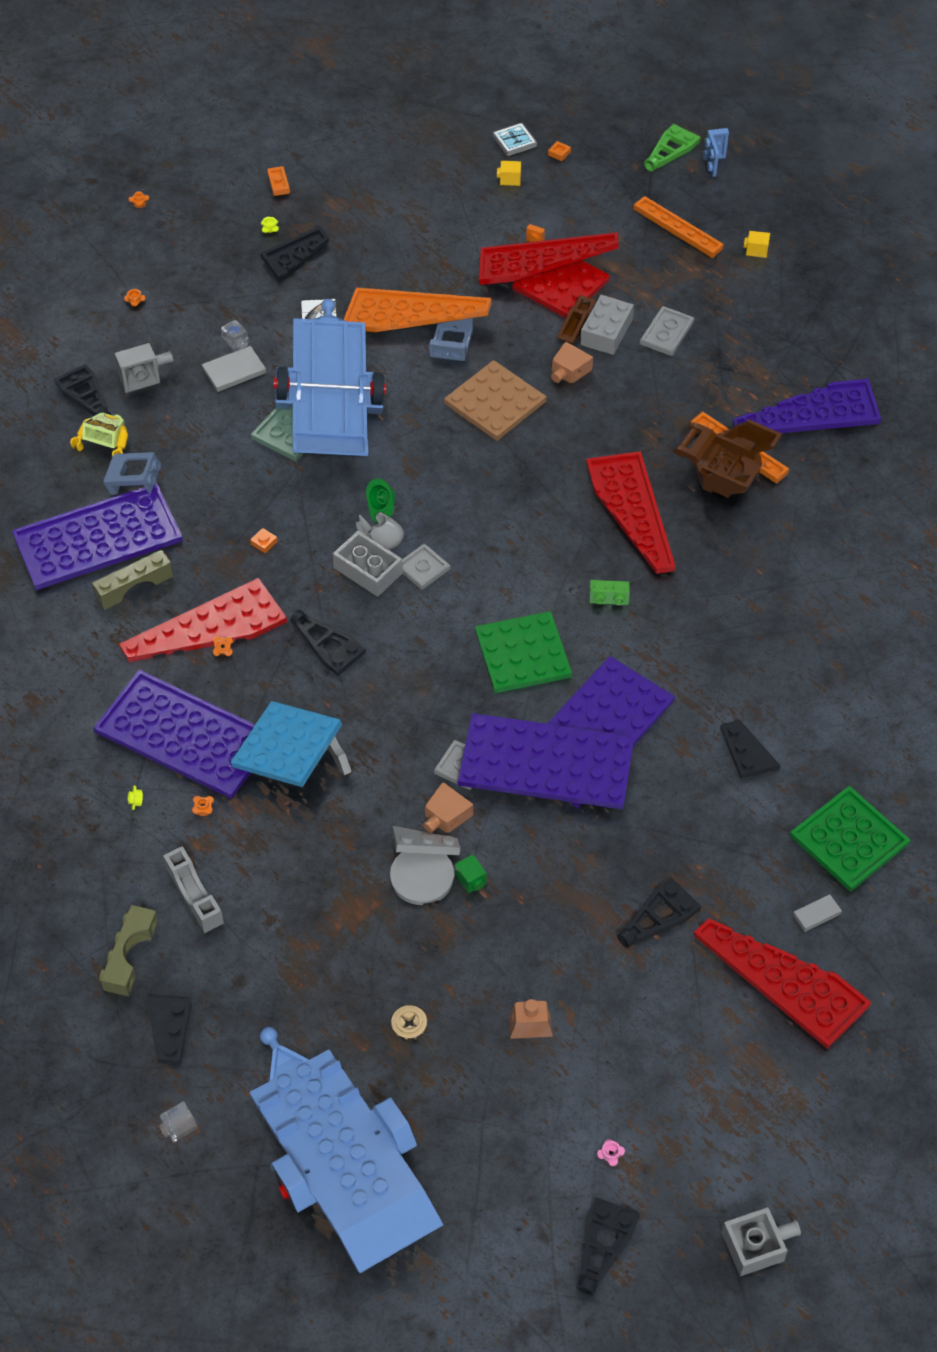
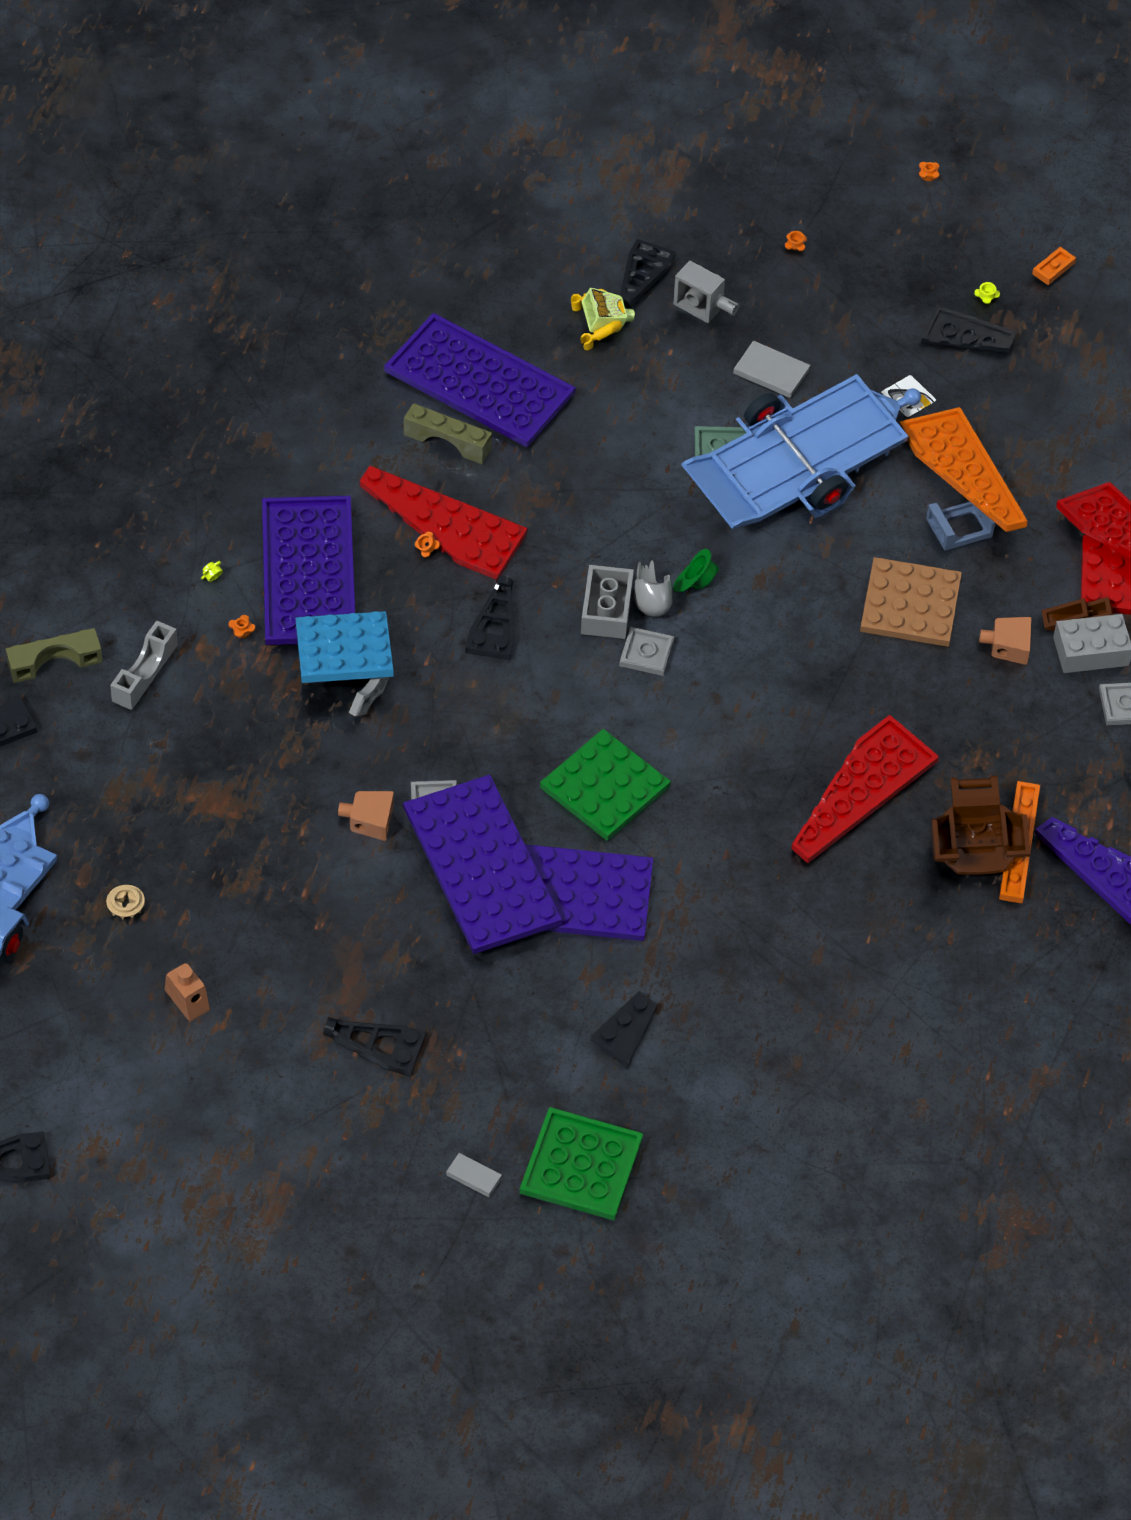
camera: 55 degrees right, 0 degrees up
sand blue window [103,452,161,495] -> none
clear brick [221,320,249,352] -> none
orange plate [250,528,278,553] -> none
light grey tile [390,852,454,905] -> none
light grey wing [392,826,460,855] -> none
green brick [455,854,487,894] -> none
bright green bracket [590,580,630,605] -> none
bright pink plate [597,1139,625,1166] -> none
red wing [693,918,872,1049] -> none
light grey brick [721,1207,801,1276] -> none

